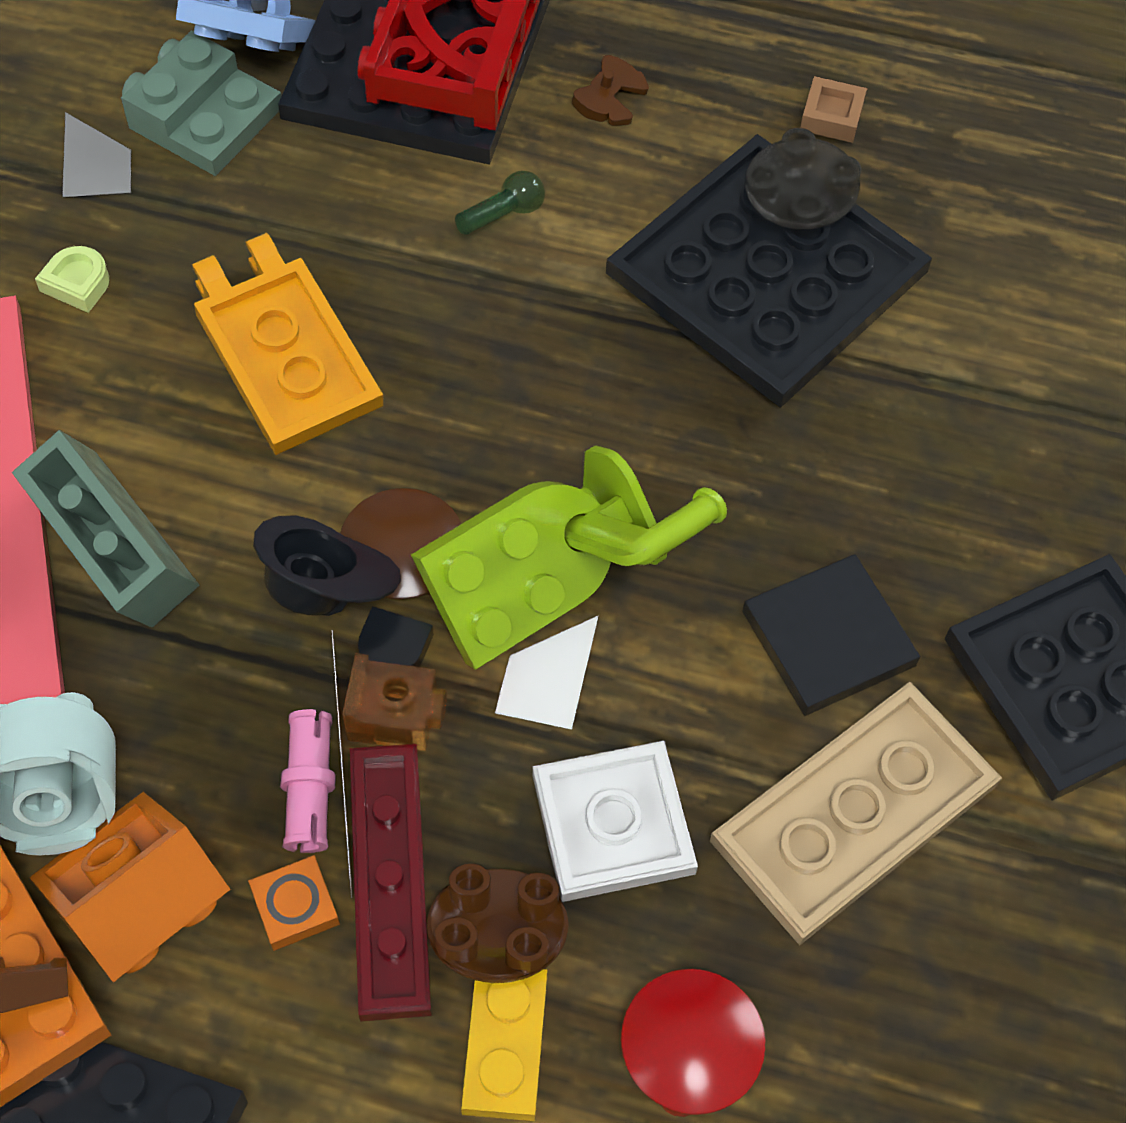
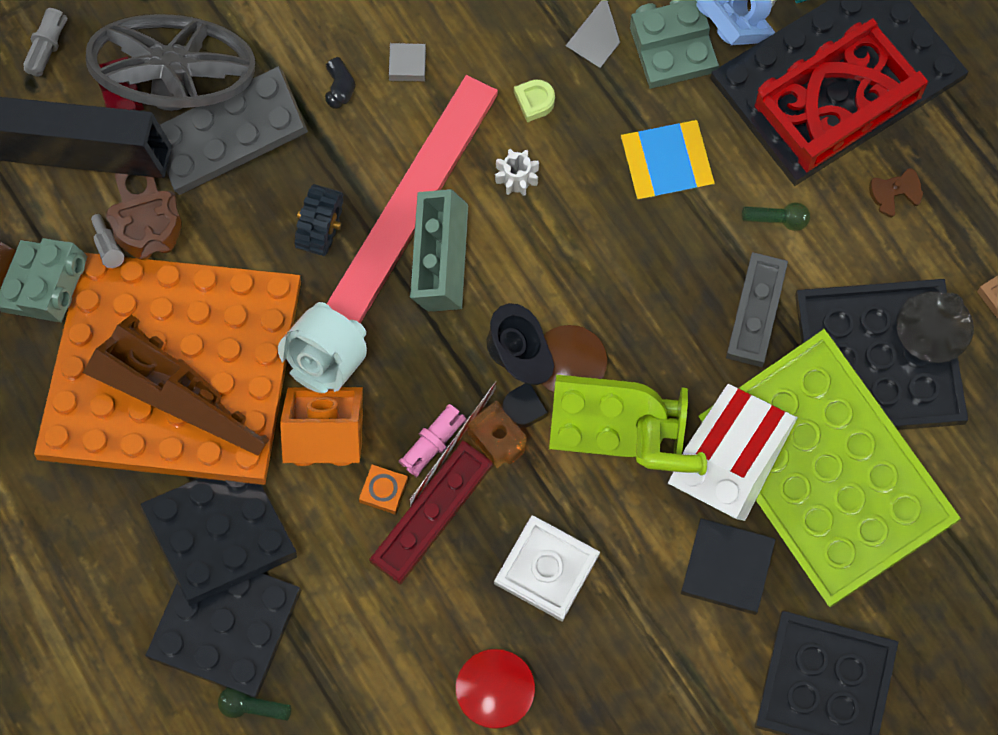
camera: 45 degrees right, 10 degrees up
light orange tile [192,233,383,455] -> none
reddish brown dish [427,864,568,983] -> none
yellow plate [461,969,547,1121] -> none
white sticker [495,615,599,730] -> none
tan tile [710,682,1002,946] -> none
none -> white gear [495,149,539,196]
none -> sticker [621,120,715,199]
none -> white slope [668,384,797,521]
none -> lime plate [698,329,961,608]
none -> dark grey plate [726,252,788,367]

